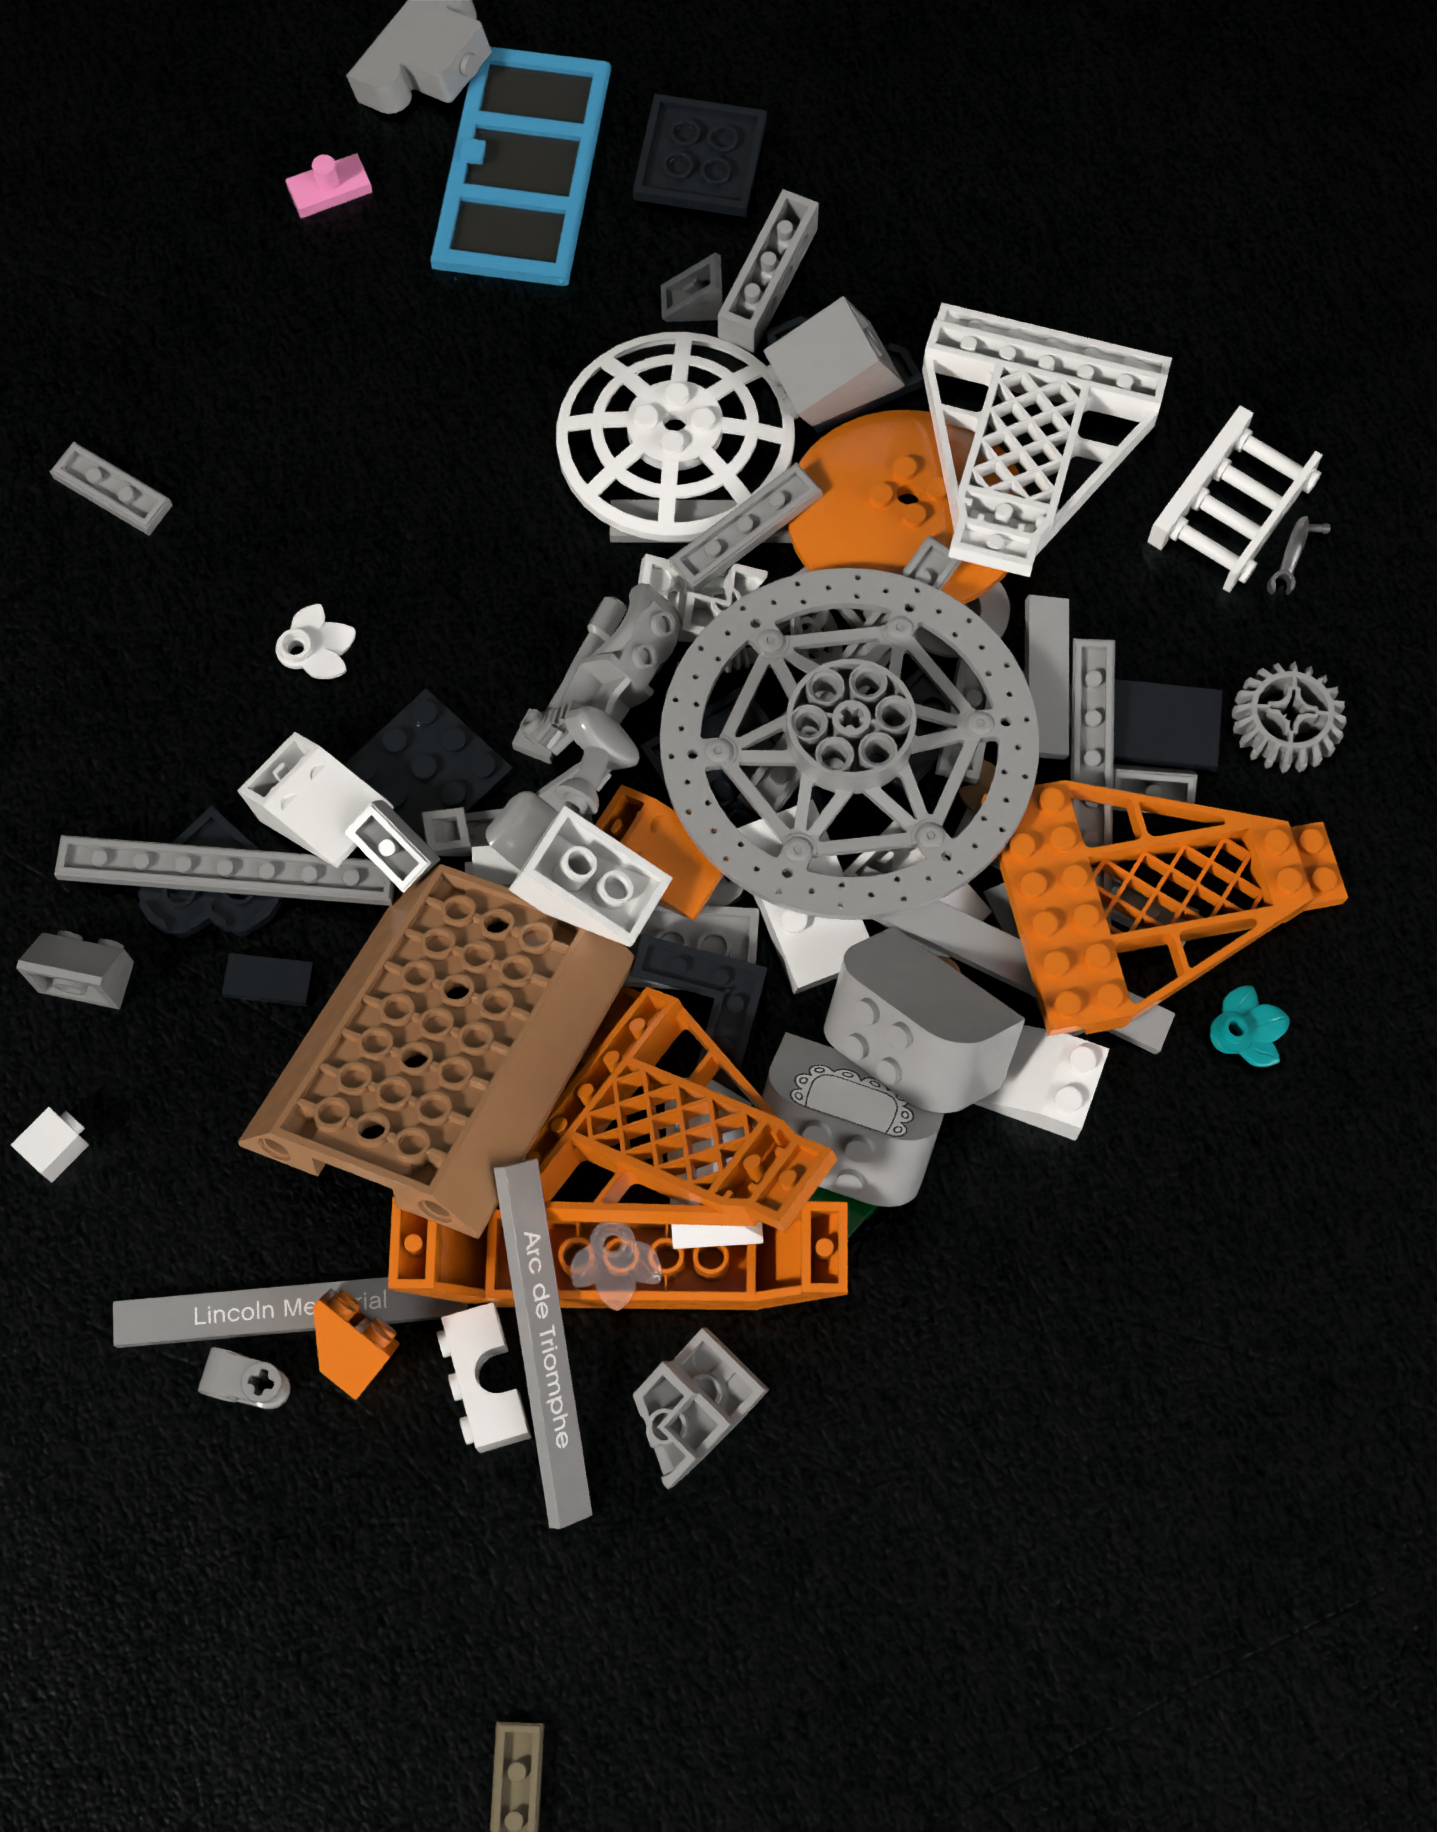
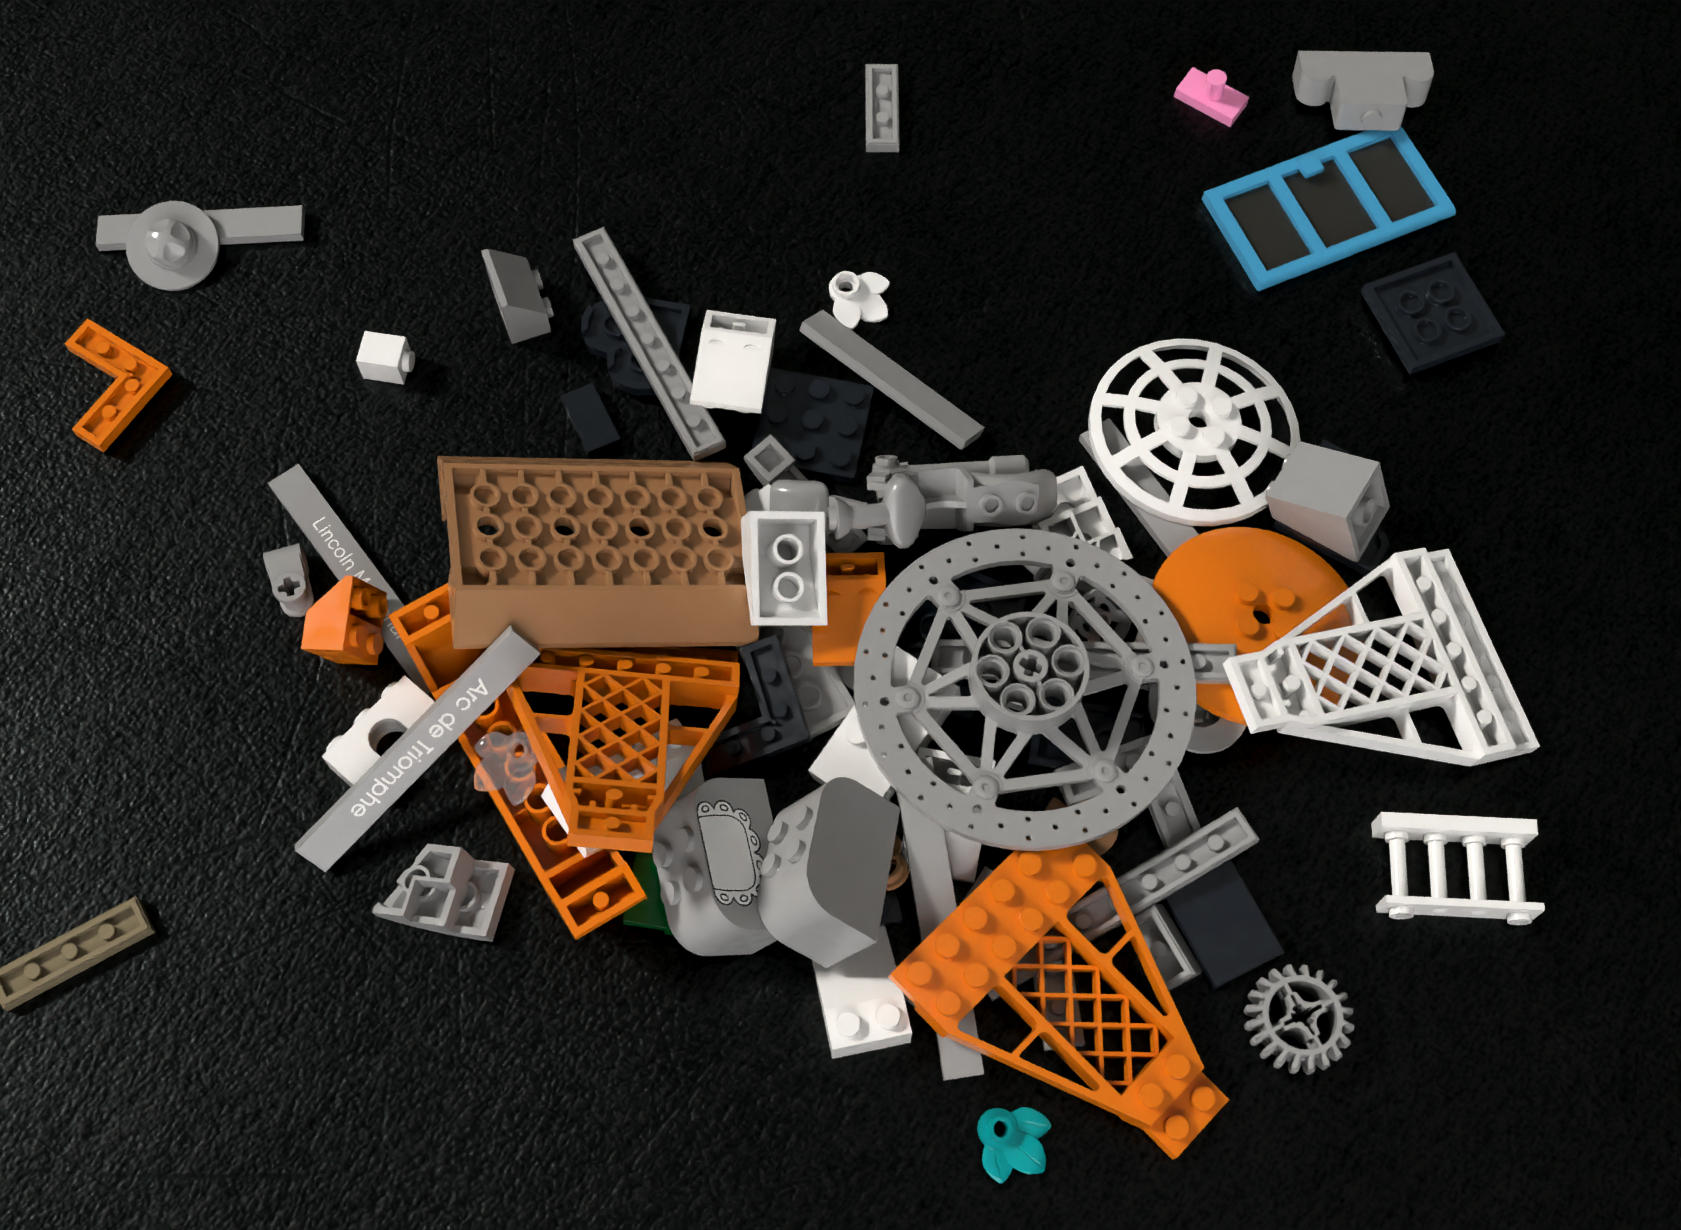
camera: 55 degrees right, 5 degrees down
light grey slope [344,800,440,893] -> none
flat silver slope [661,253,722,322] -> none
light grey tile [669,462,823,593] -> none
light grey brick [718,189,819,354] -> none
light grey tile [1025,595,1069,760] -> none
flat silver piece [1267,516,1330,595] -> none
none -> light grey tile [799,310,984,450]

